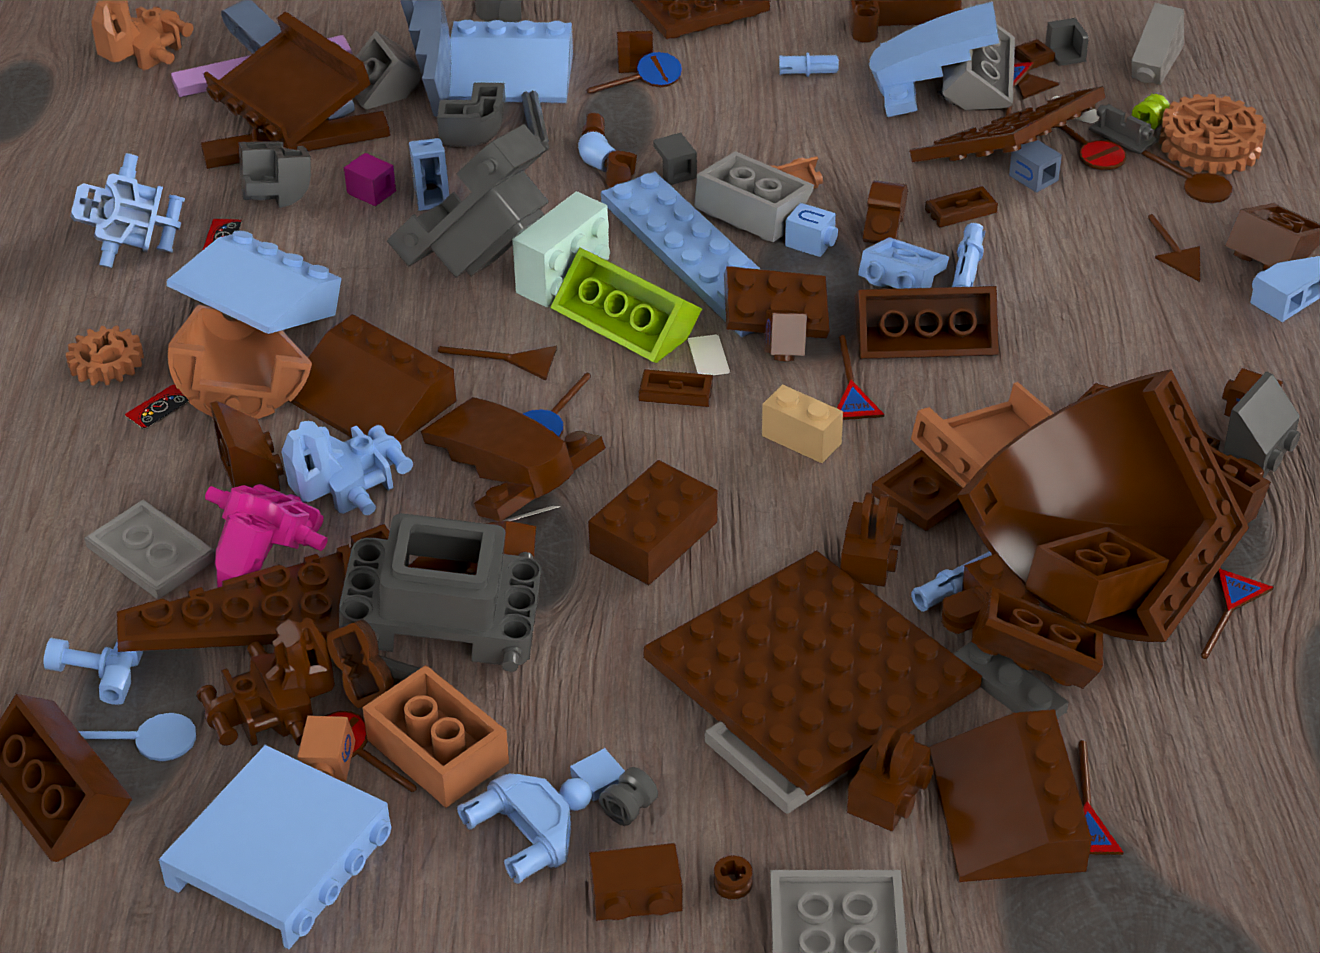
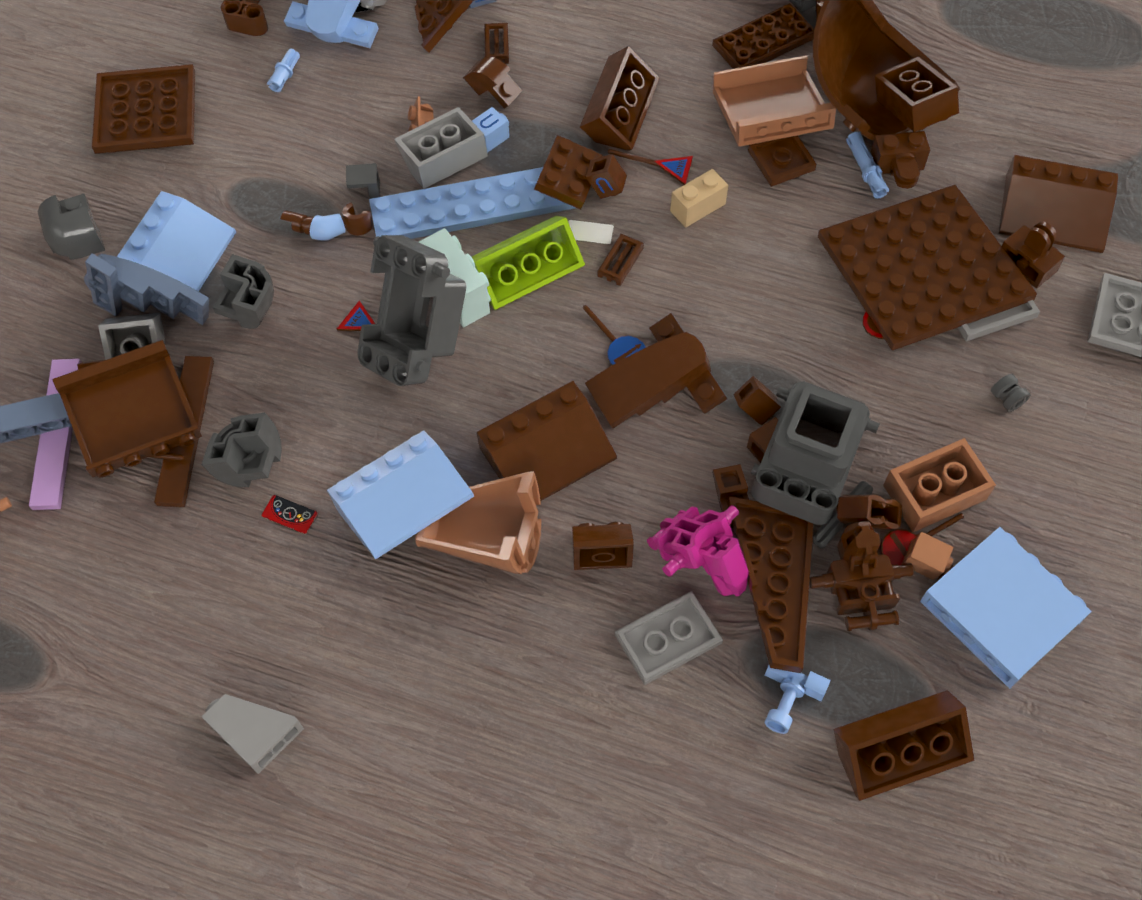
camera: 70 degrees left, 20 degrees up
nougat gear [66,326,144,386] -> none
light blue piece [70,153,185,268] -> none
light blue piece [79,713,196,761] -> none
sticker [125,385,189,429] -> none
light blue piece [281,421,413,515] -> none
magenta panel [344,153,396,207] -> none
light blue torso [409,138,449,211] -> none
reddish brown piece [438,345,557,381] -> none
light blue connector [457,774,592,884] -> none
white sticker [497,506,560,522] -> none
dark grey axle [522,90,549,151] -> none
light blue tile [570,748,625,802] -> none
blue piece [586,52,682,94] -> none
reddish brown brick [588,460,718,585] -> none
reddish brown brick [589,843,683,921] -> none
reddish brown panel [617,31,653,73] -> none
reddish brown bush [714,855,752,900] -> none
reddish brown brick [841,492,904,587] -> none
light blue plate [858,237,949,289] -> none
light blue pin [952,223,985,287] -> none
dark grey plate [954,642,1069,719] -> none
reddish brown slope [971,586,1103,689] -> none
piece [1201,568,1274,659] -> none

